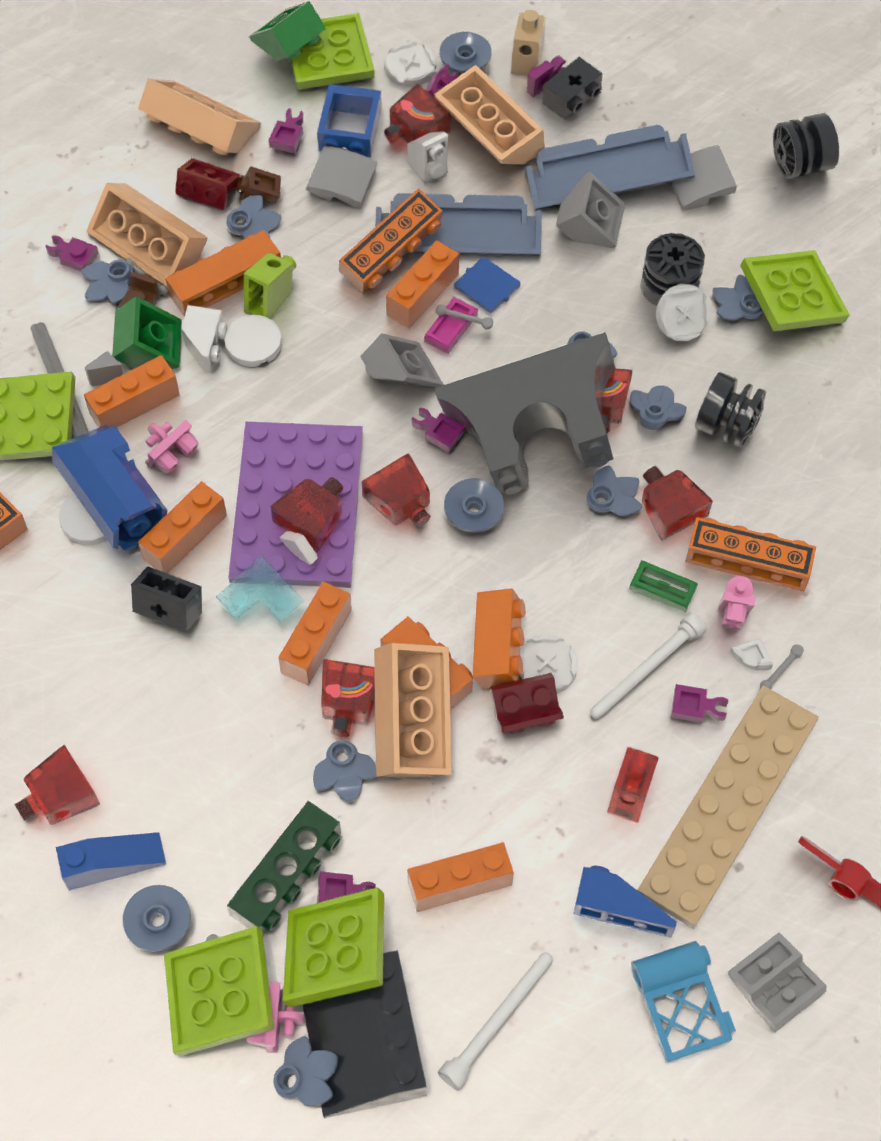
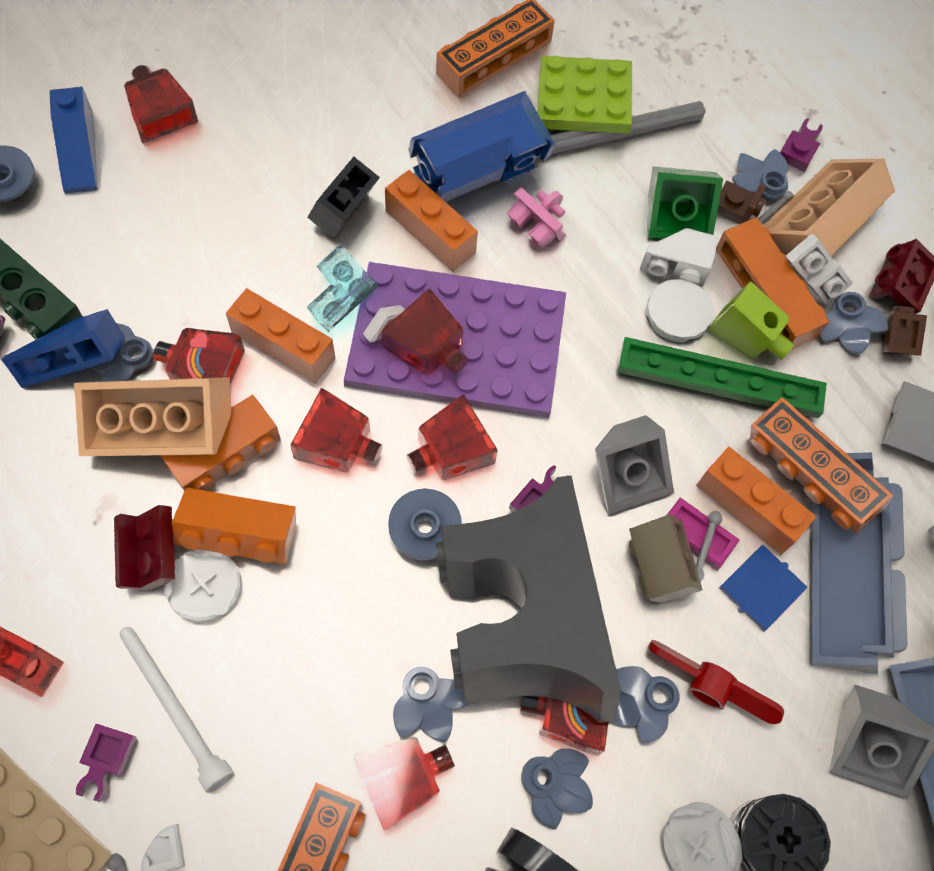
camera: 90 degrees right, 5 degrees up
light grey slope [84,351,123,386] -> none
orange brick [84,355,180,428] -> none
green tile [629,560,698,613] -> none
bright pink hips [718,576,756,629] -> none
none -> blue slope [1,309,125,388]
none -> clear red torso [290,388,383,472]
none -> green plate [617,337,827,419]
none -> dark tan brick [629,514,703,604]
none -> red piece [648,640,784,724]
none -> white slope [785,234,853,306]

